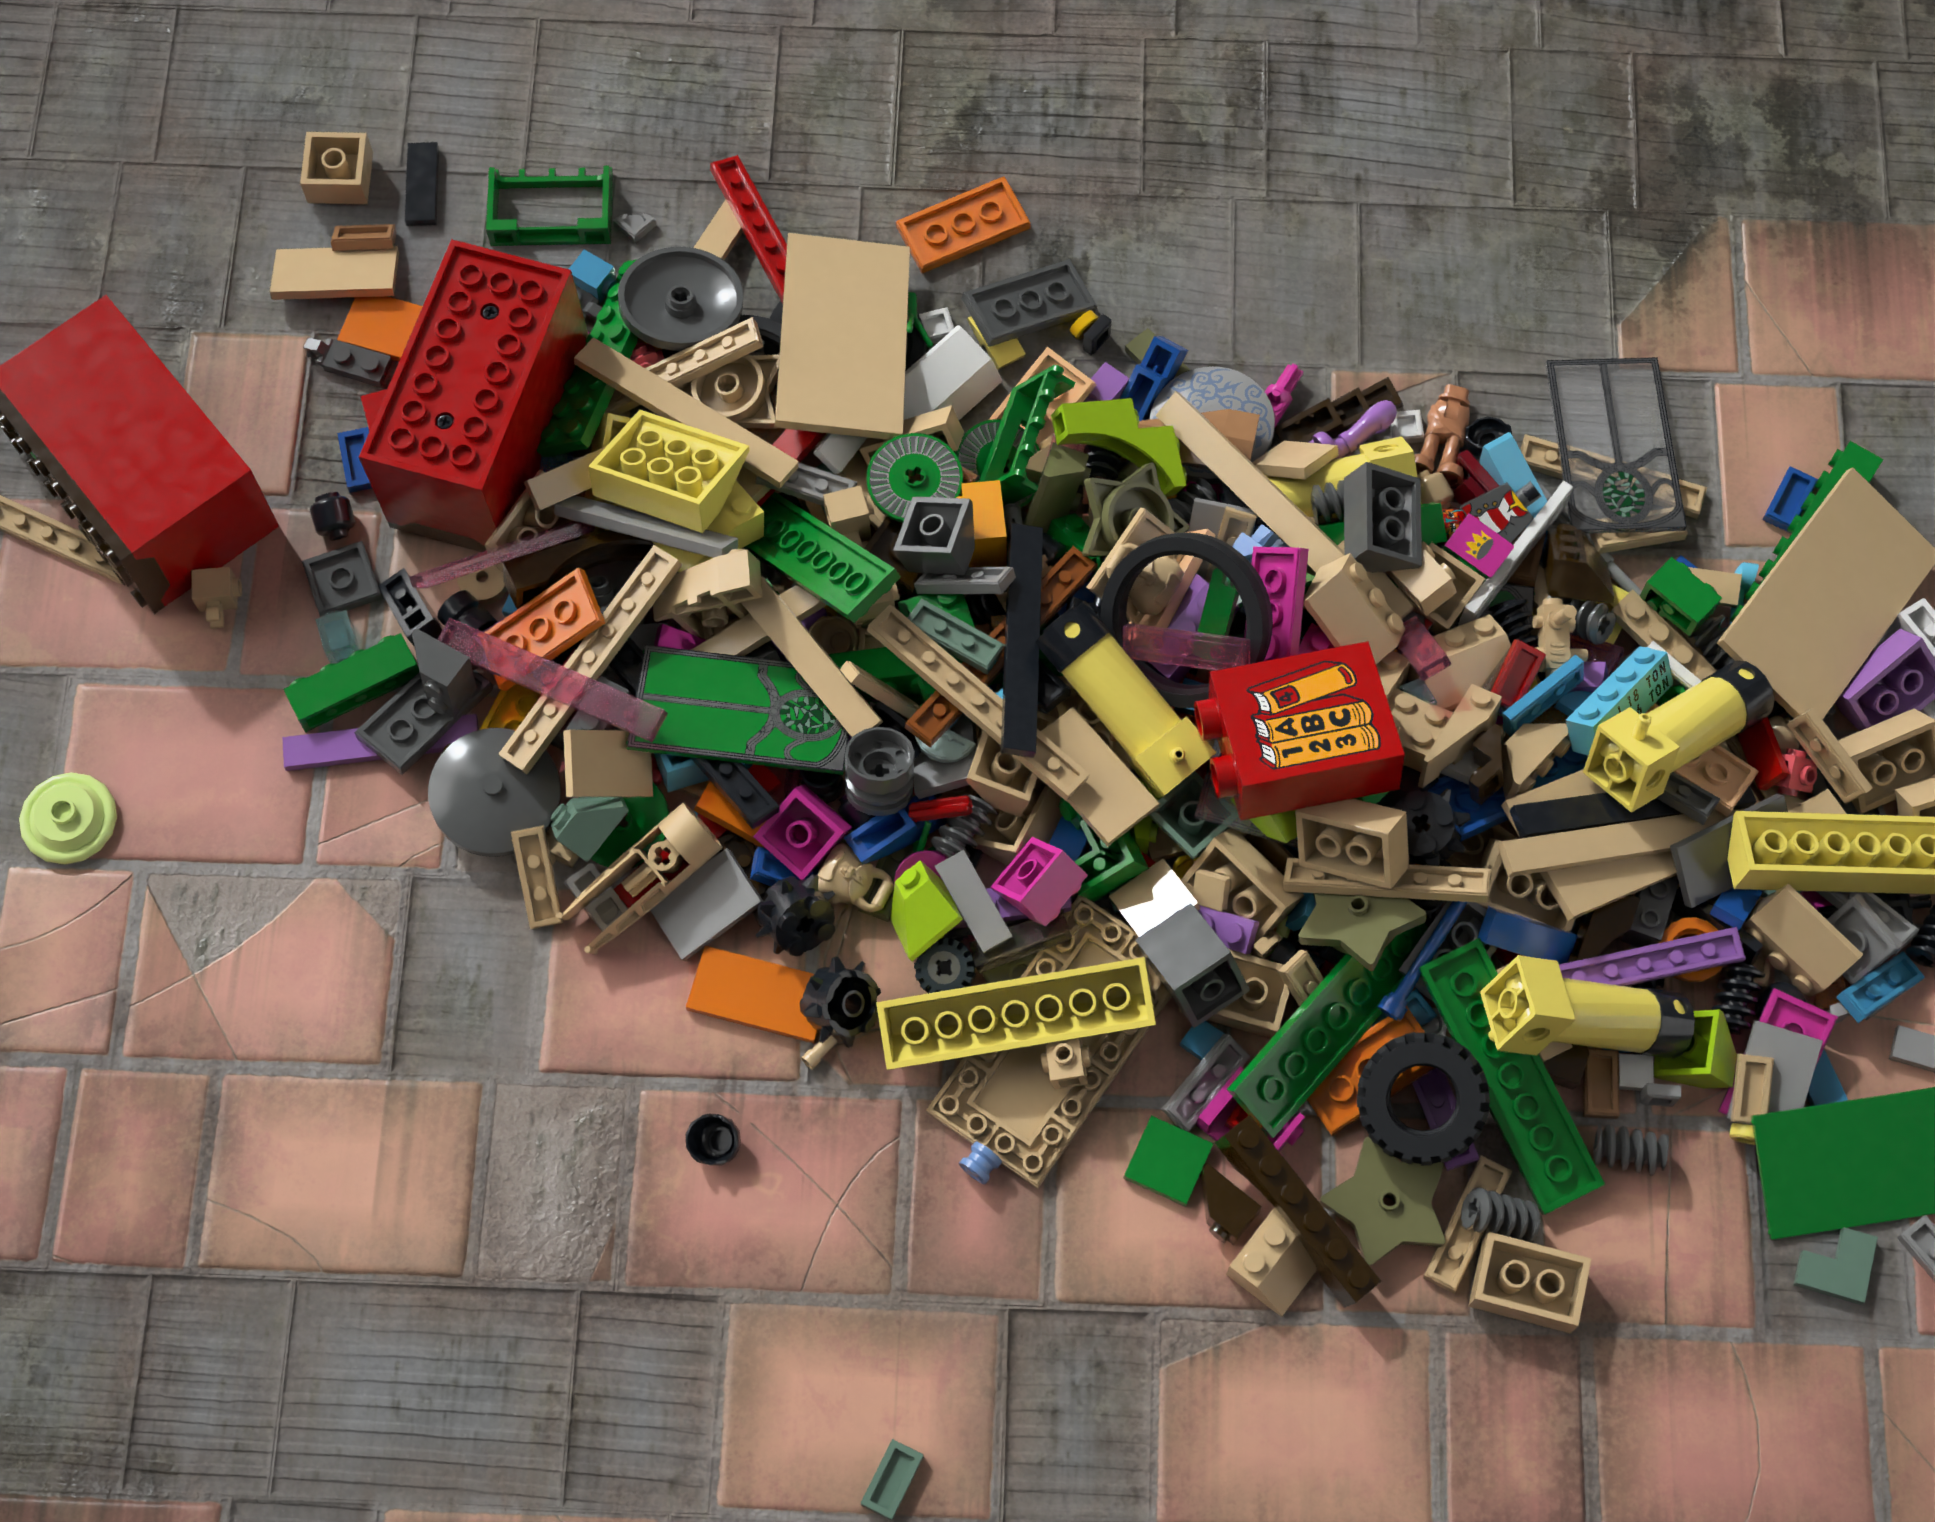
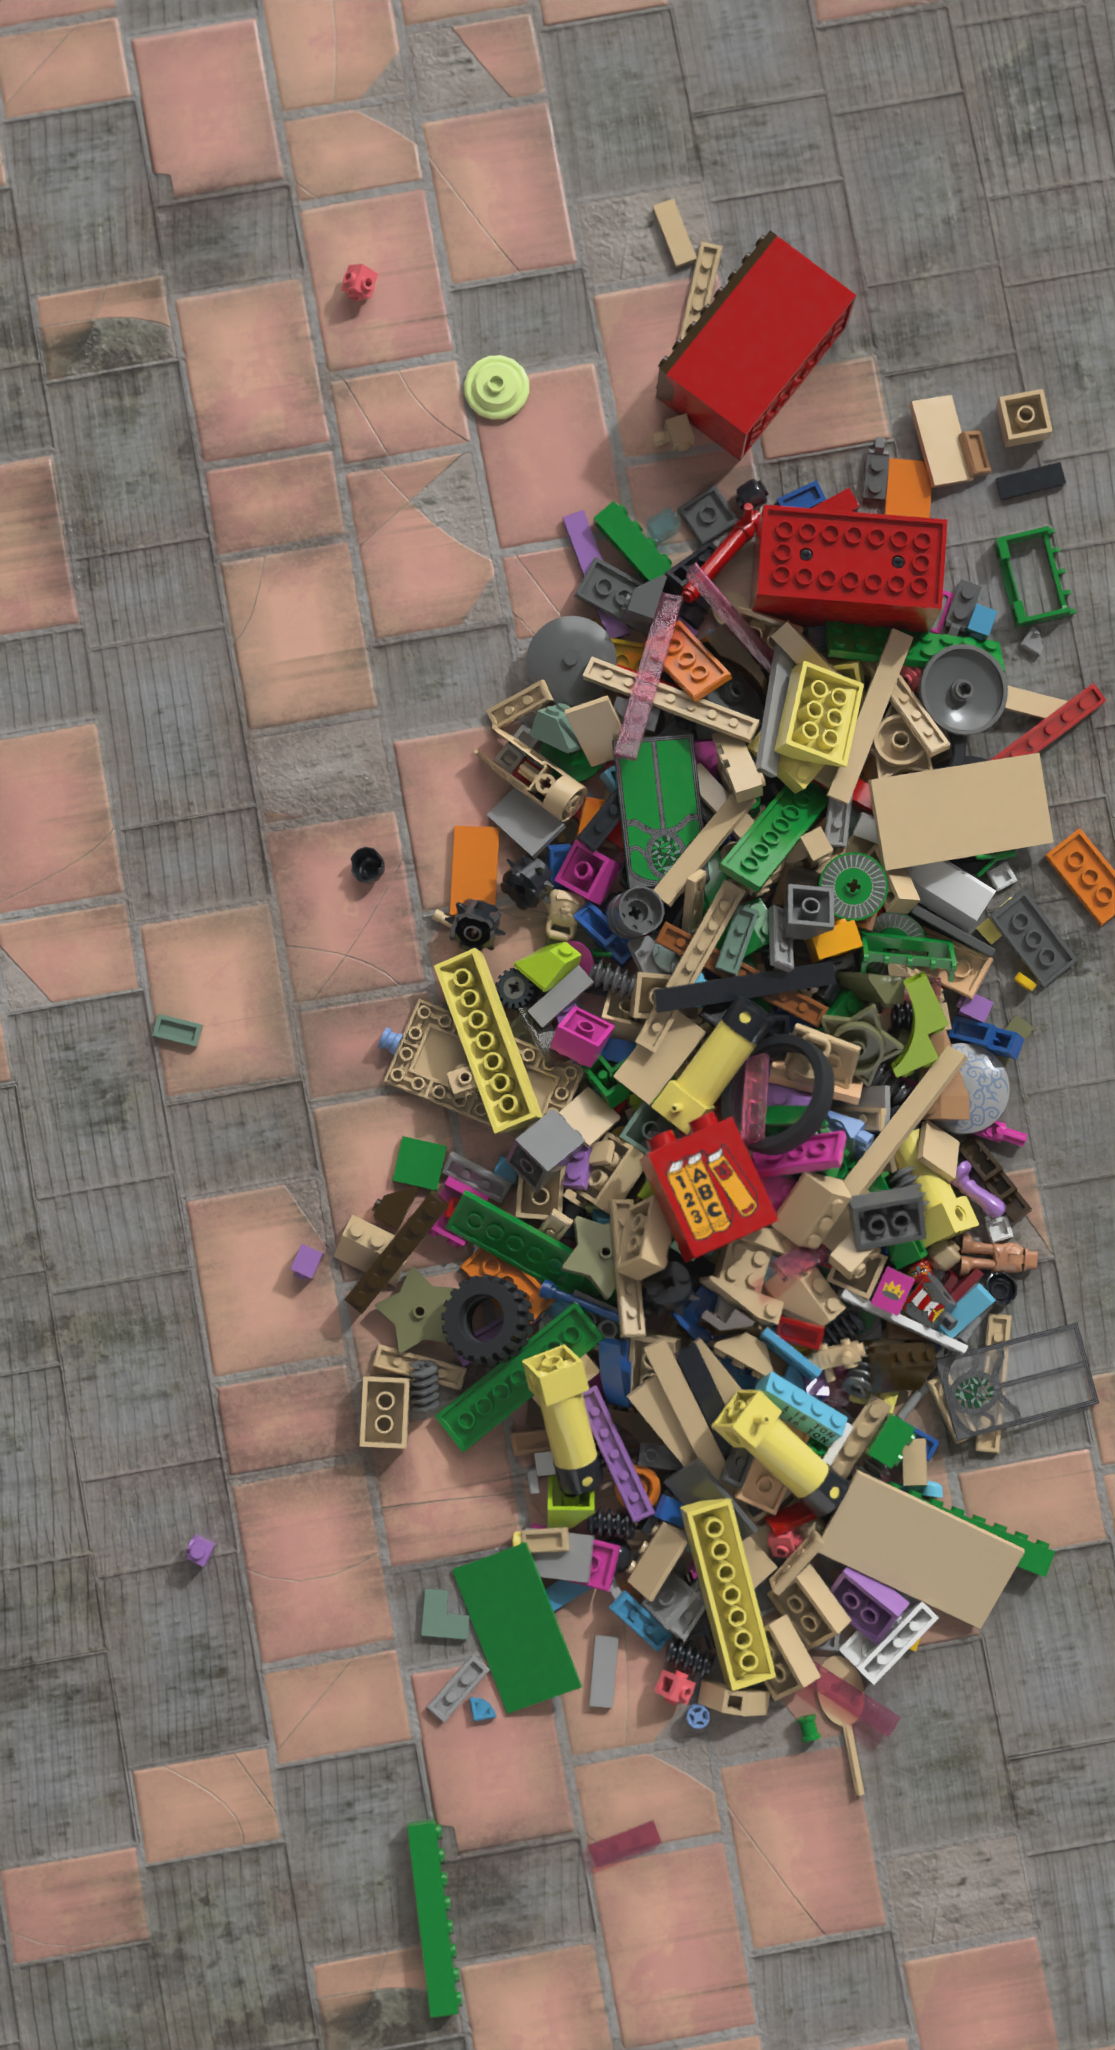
camera: 75 degrees right, 15 degrees up
red axle [908,795,973,822] -> none
black tile [1083,314,1112,355] -> none
dark grey piece [1593,1123,1669,1176] -> none
blue tile [1762,466,1818,533] -> none
none -> medium lavender brick [291,1244,324,1281]
none -> red cylinder [681,503,761,603]
none -> dark grey tile [911,904,995,957]

